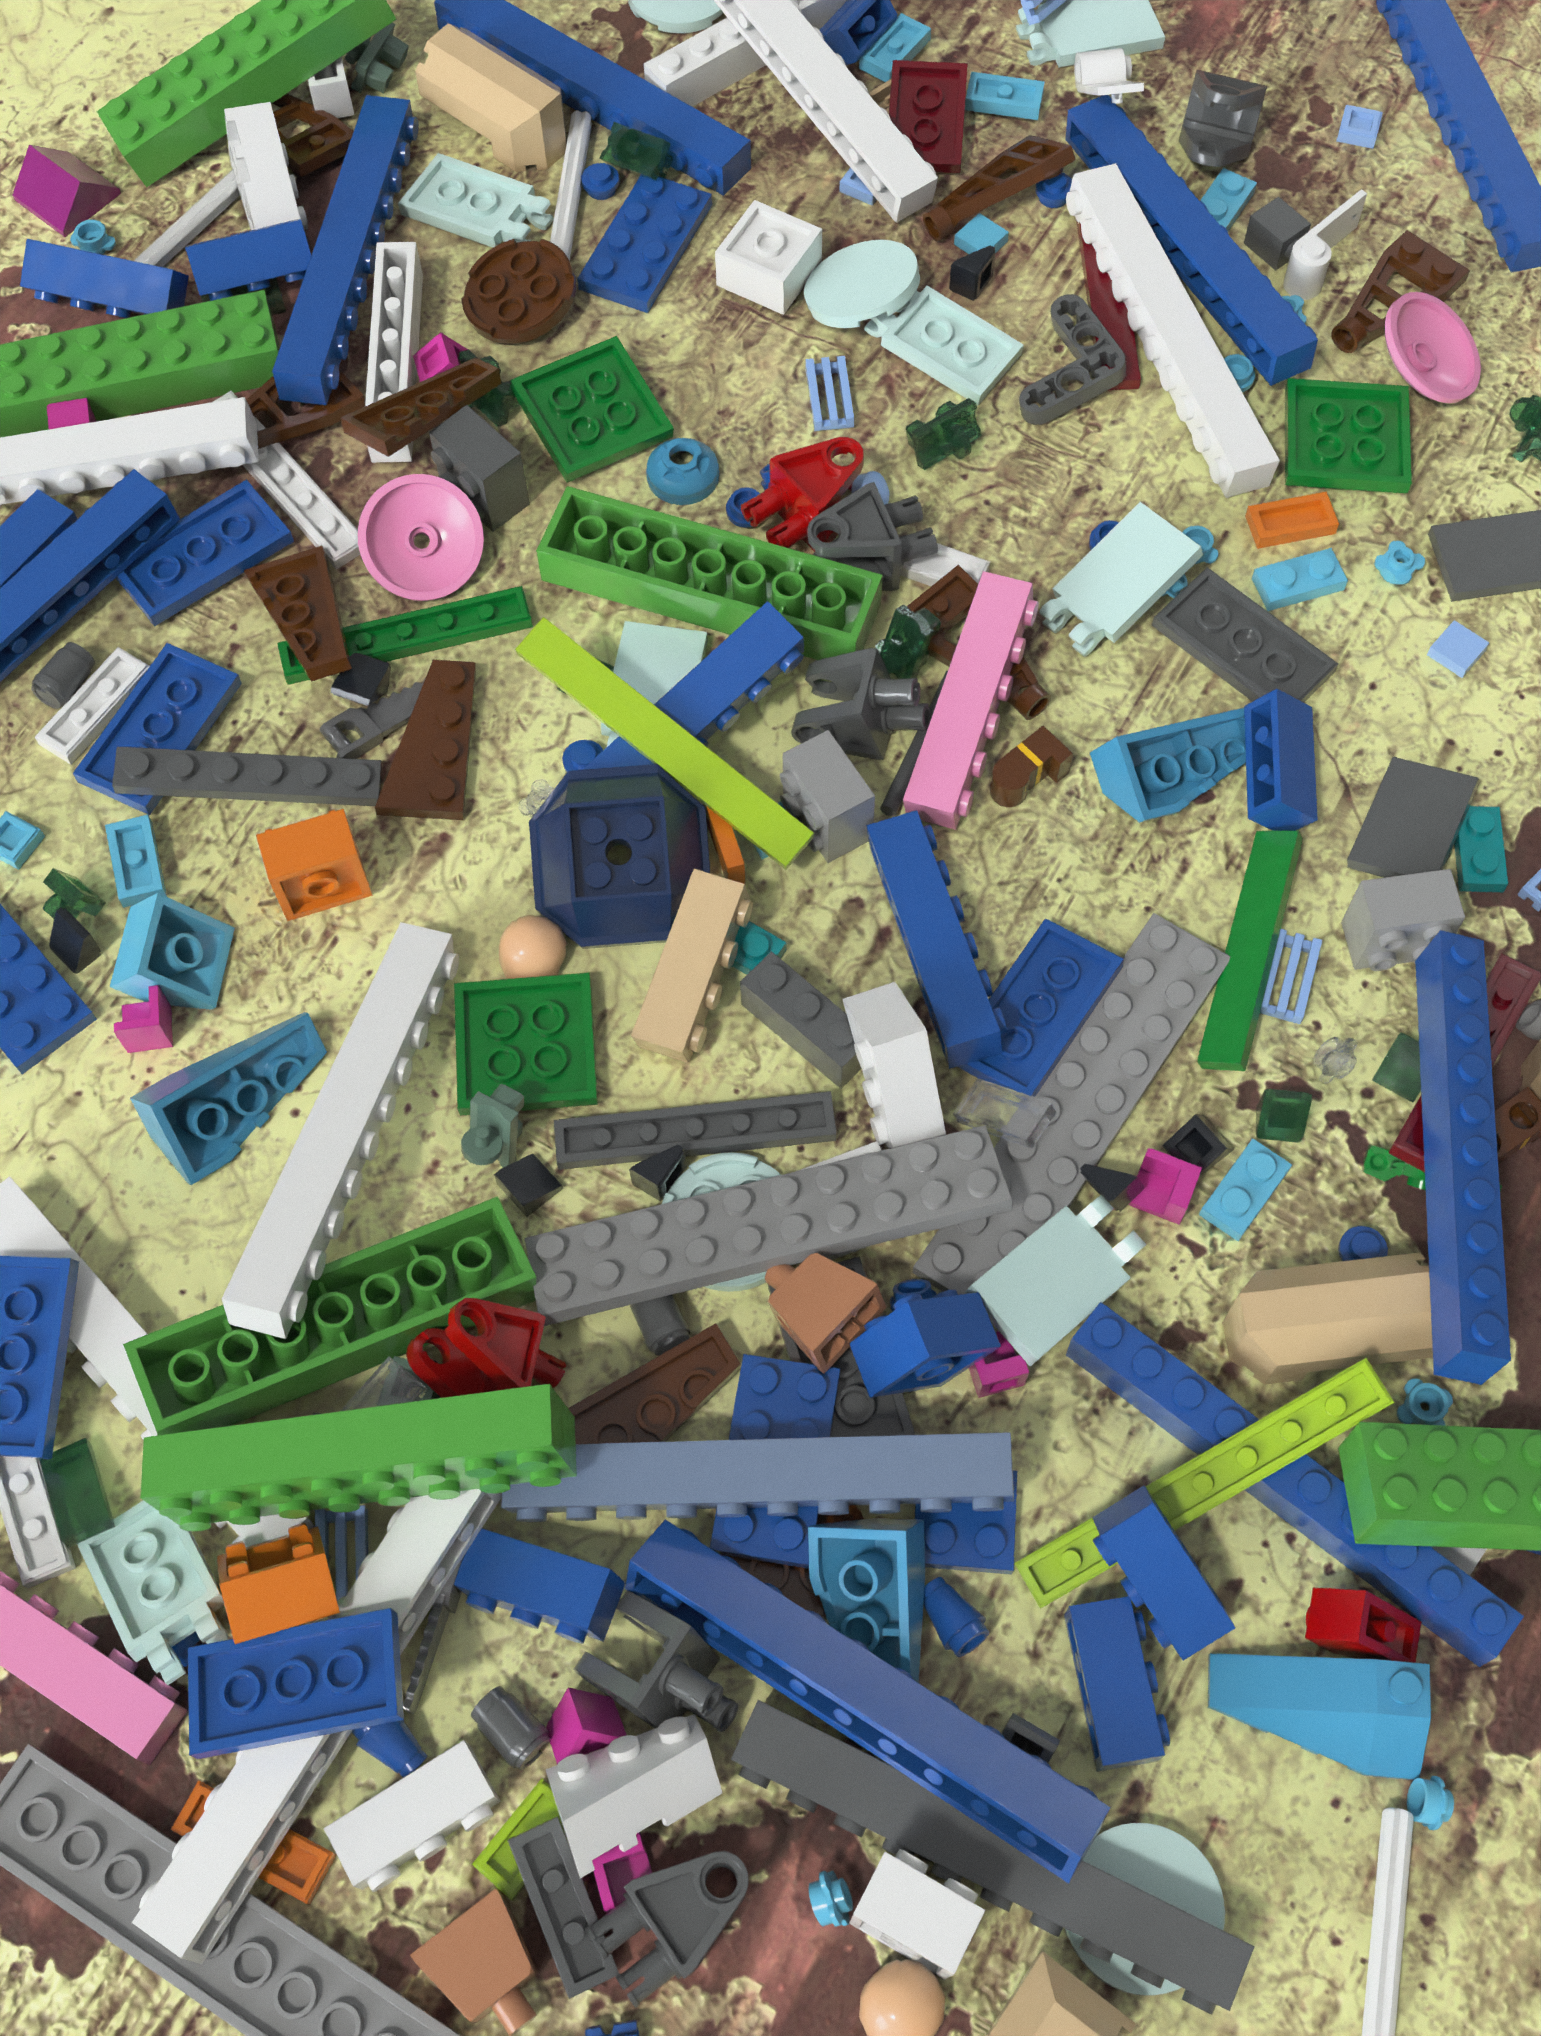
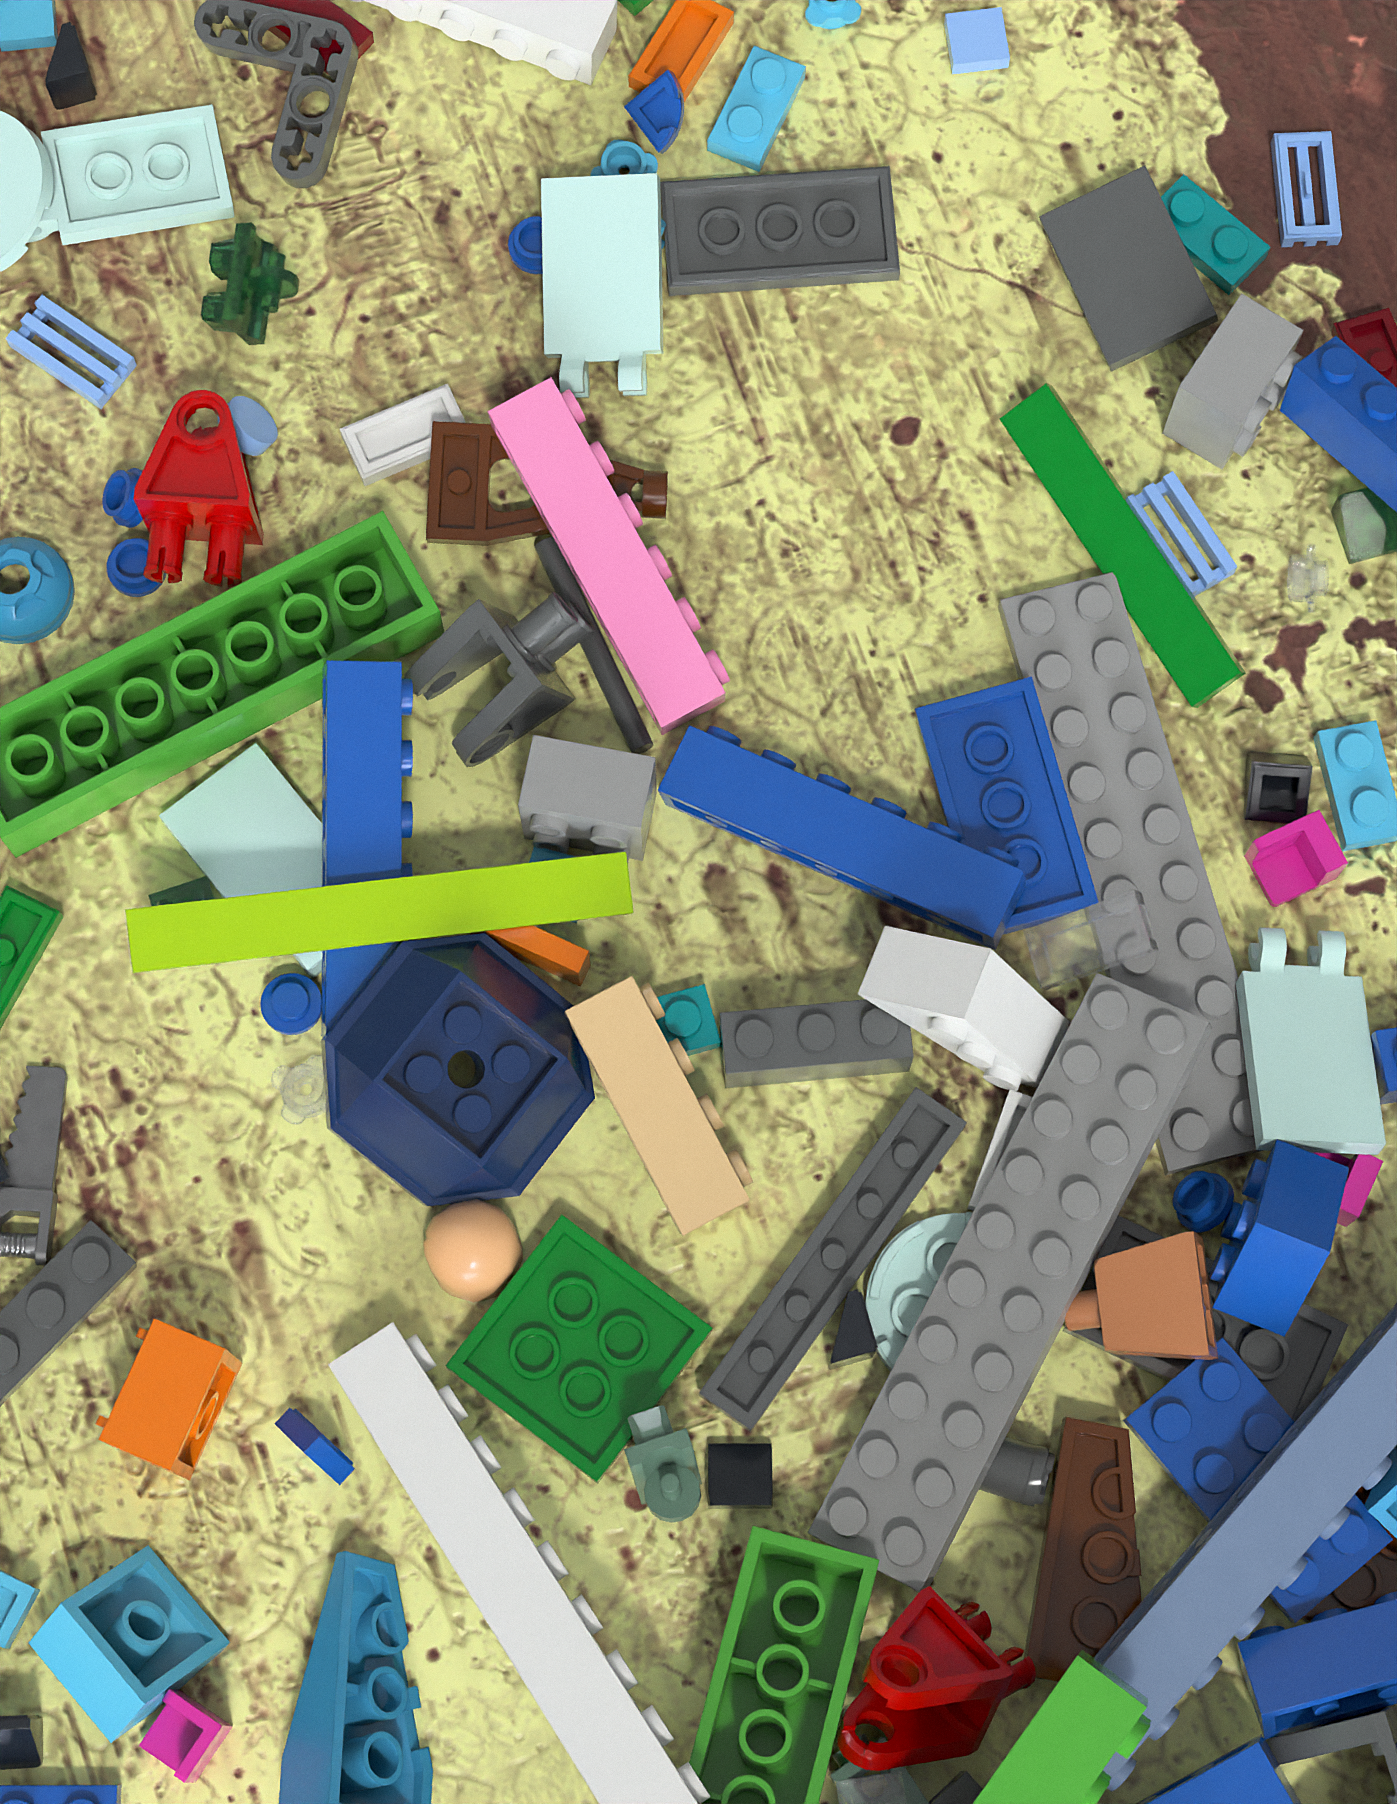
camera: 50 degrees left, 10 degrees up
reddish brown wing [375,659,476,820] -> none
dark grey piece [807,482,938,591] -> none
clear green hips [875,605,941,679] -> none
reddish brown leg [990,726,1073,807] -> none
black slope [1080,1164,1144,1212] -> none
dark azure wedge [1090,708,1246,823] -> none
blue brick [1244,689,1318,831] -> none
clear green slope [1255,1089,1312,1143] -> none
none -> blue tile [275,1407,355,1485]
none -> blue tile [624,70,684,154]

